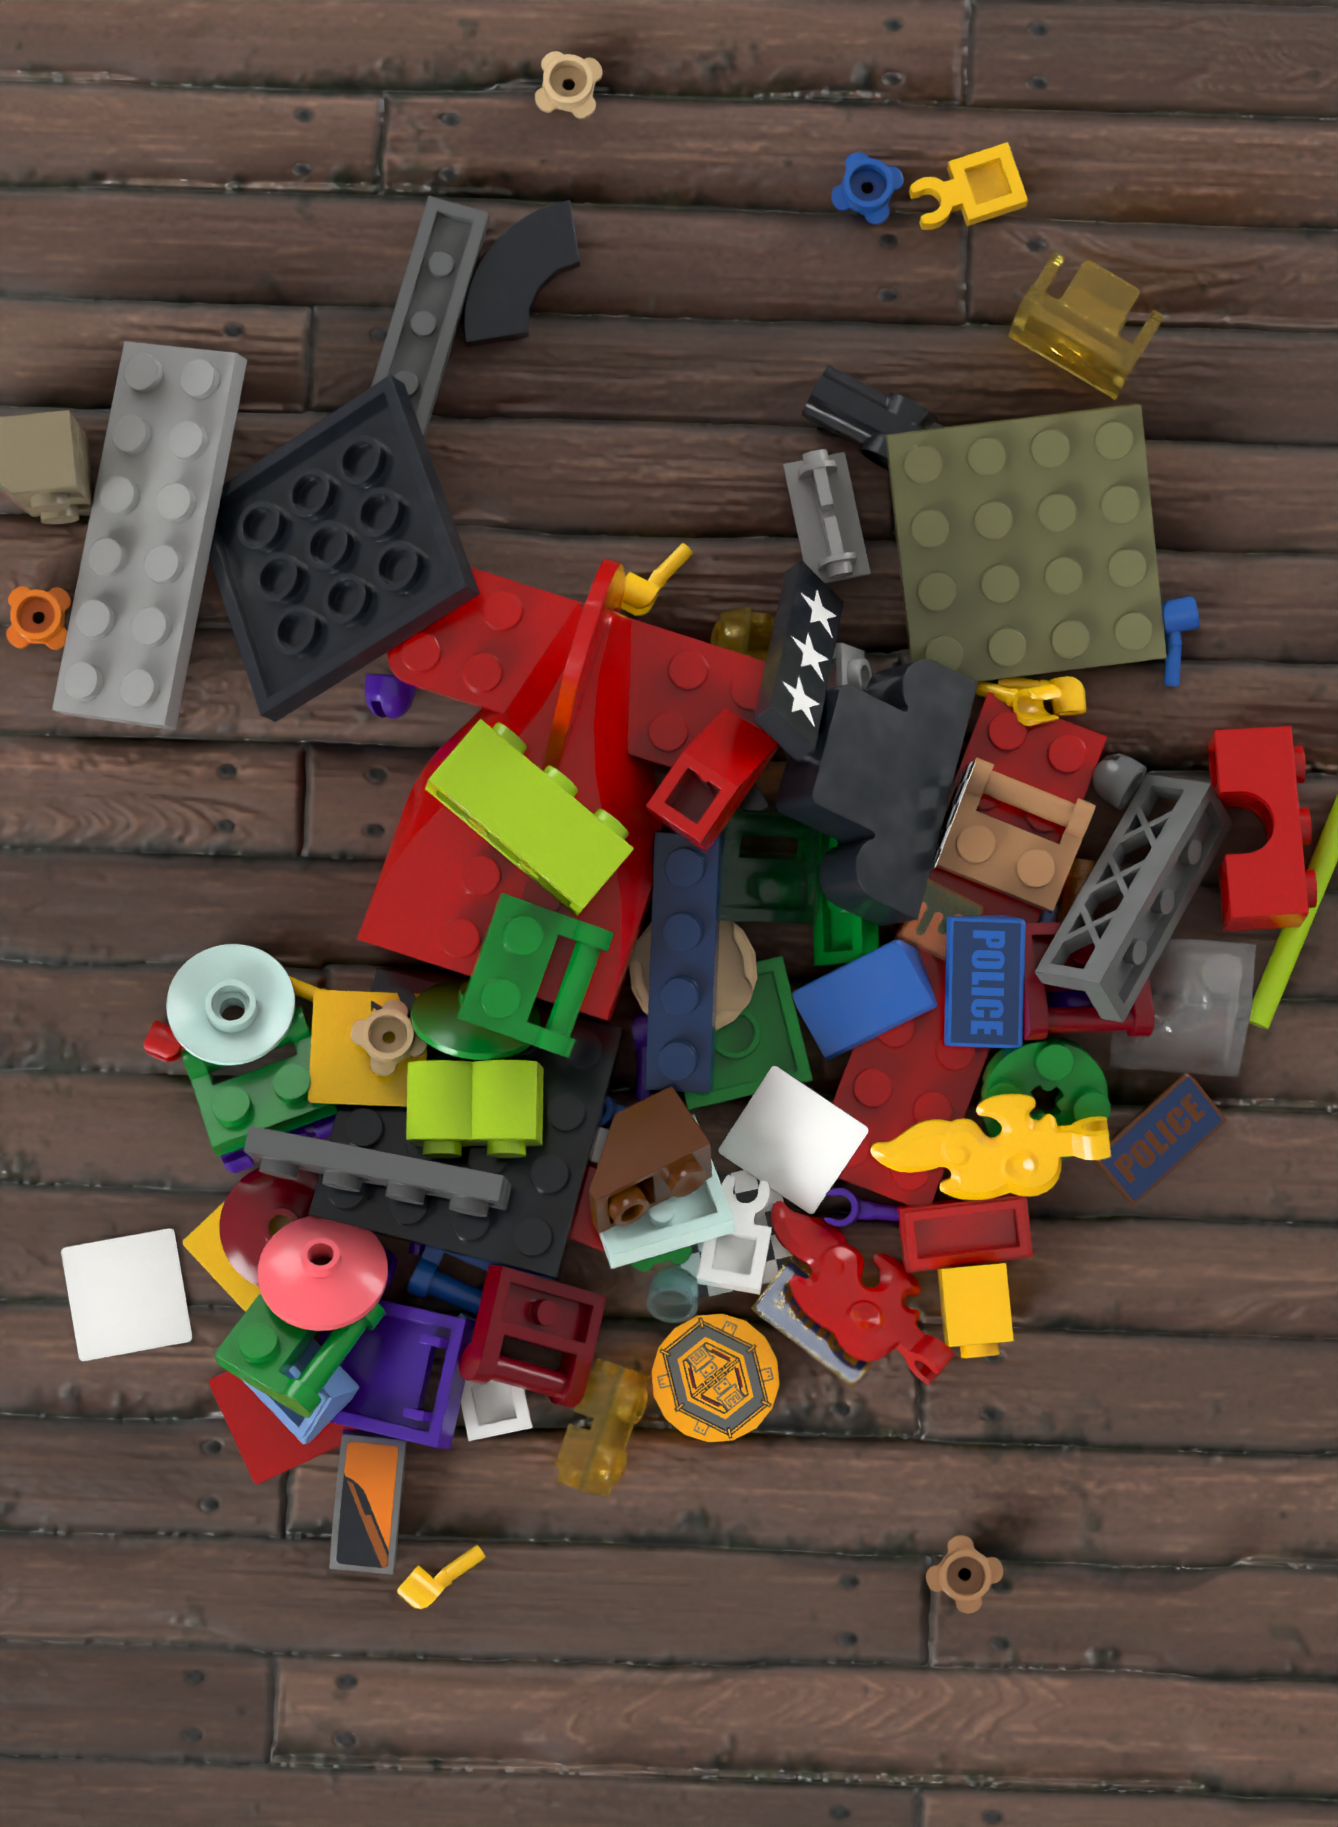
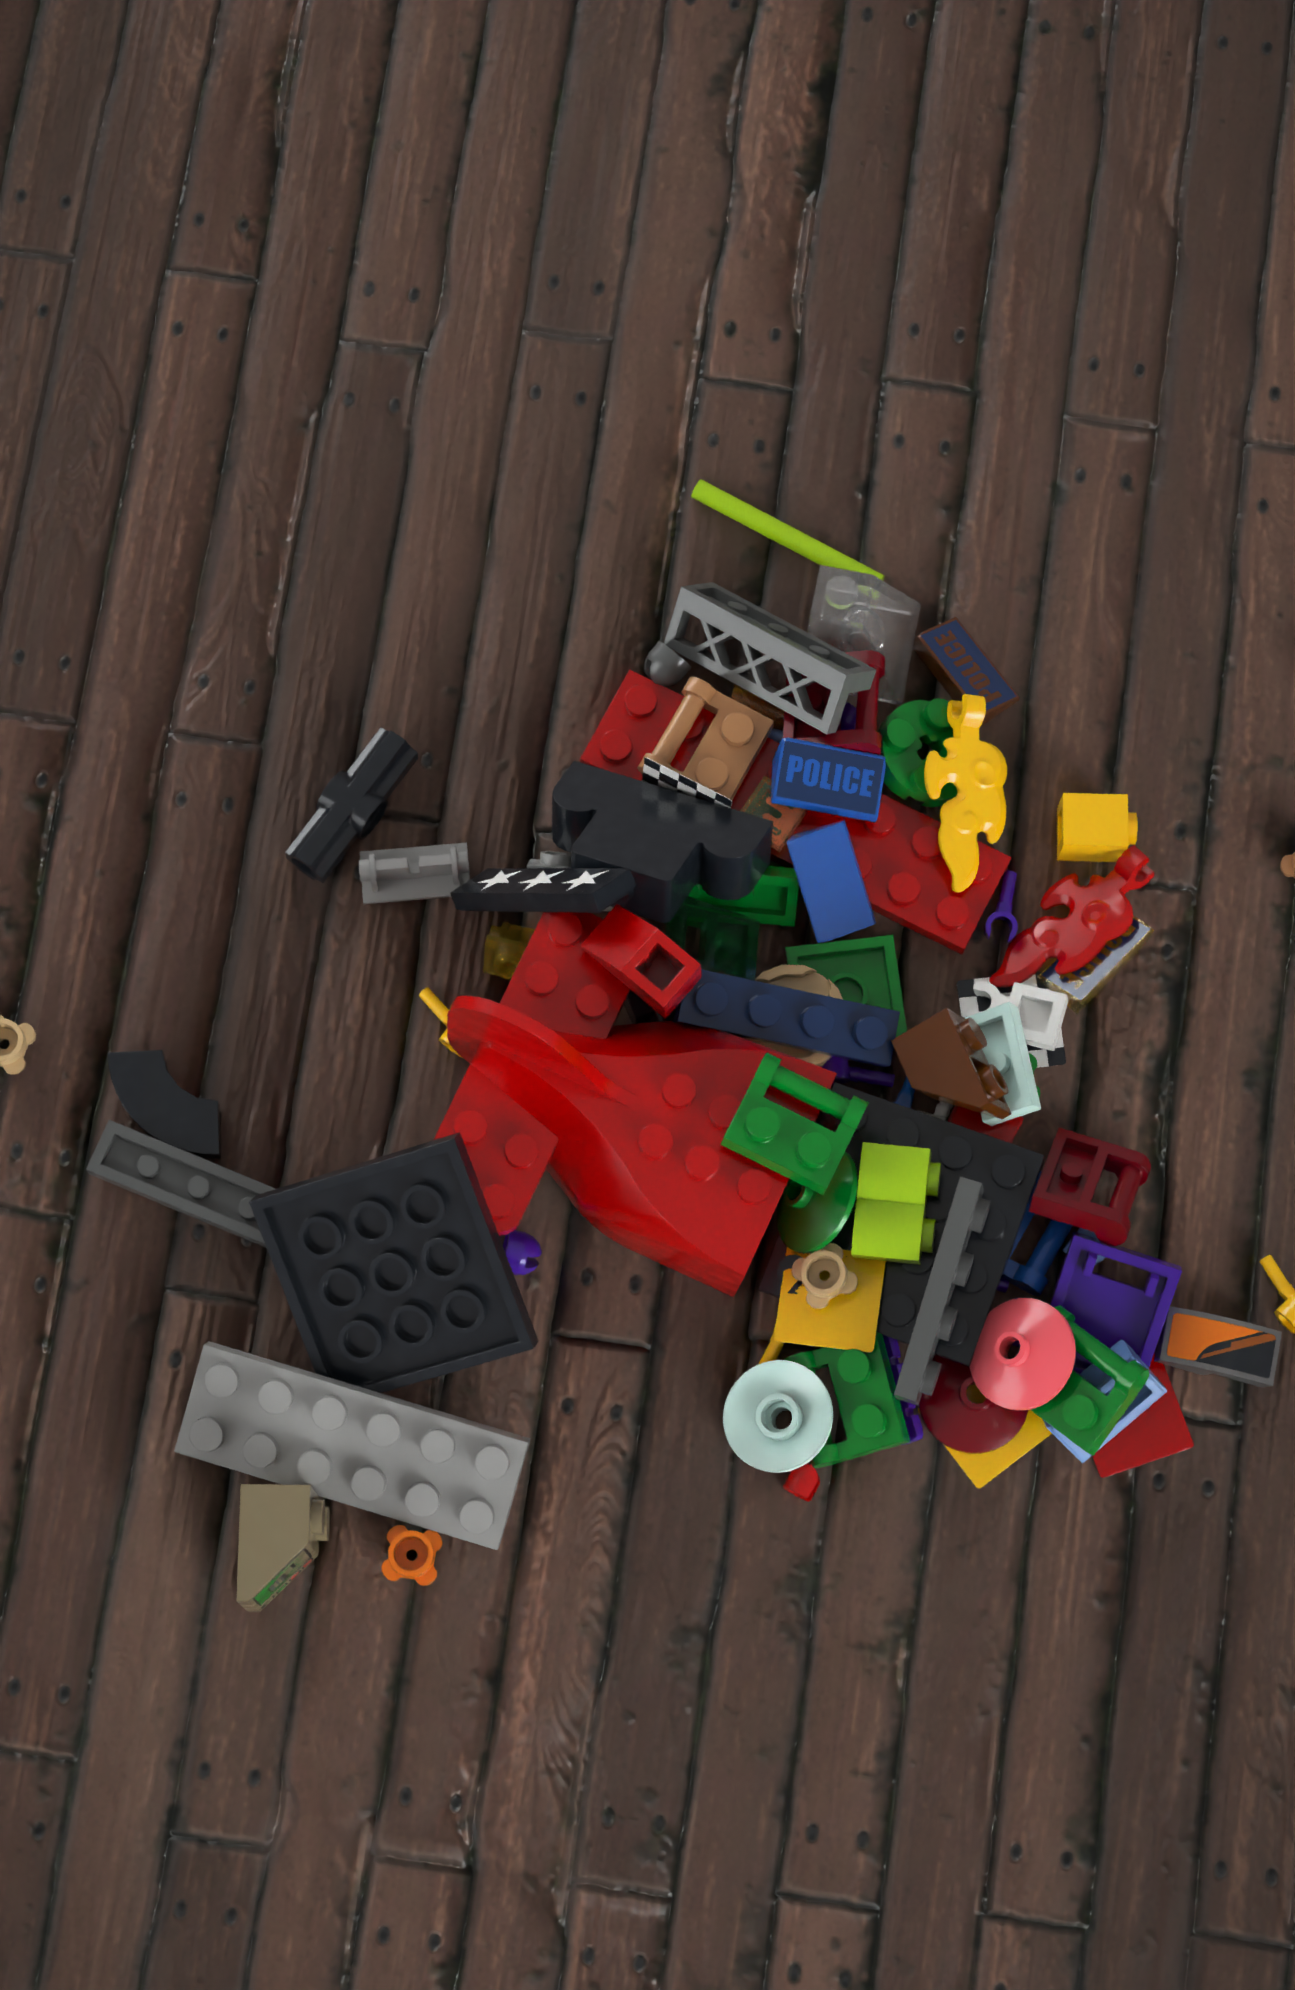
camera: 85 degrees left, 10 degrees down
white sticker [61,1228,192,1361] -> none
lime brick [425,719,634,917] -> none
white plate [461,1380,533,1441] -> none
clear yellow hinge [554,1358,650,1498] -> none
clear light blue hinge [646,1266,700,1323] -> none
tile [651,1314,780,1442] -> none
white sticker [718,1066,868,1214] -> none
blue plate [831,152,904,225] -> none
olive plate [885,403,1167,682] -> none
red tile [897,1193,1033,1273] -> none
yellow plate [909,142,1028,230] -> none
yellow hand [975,681,1061,726] -> none
yellow hand [998,676,1087,716] -> none
clear yellow panel [1008,251,1165,400] -> none
blue hand [1161,596,1200,686] -> none
red arch [1207,726,1317,932] -> none

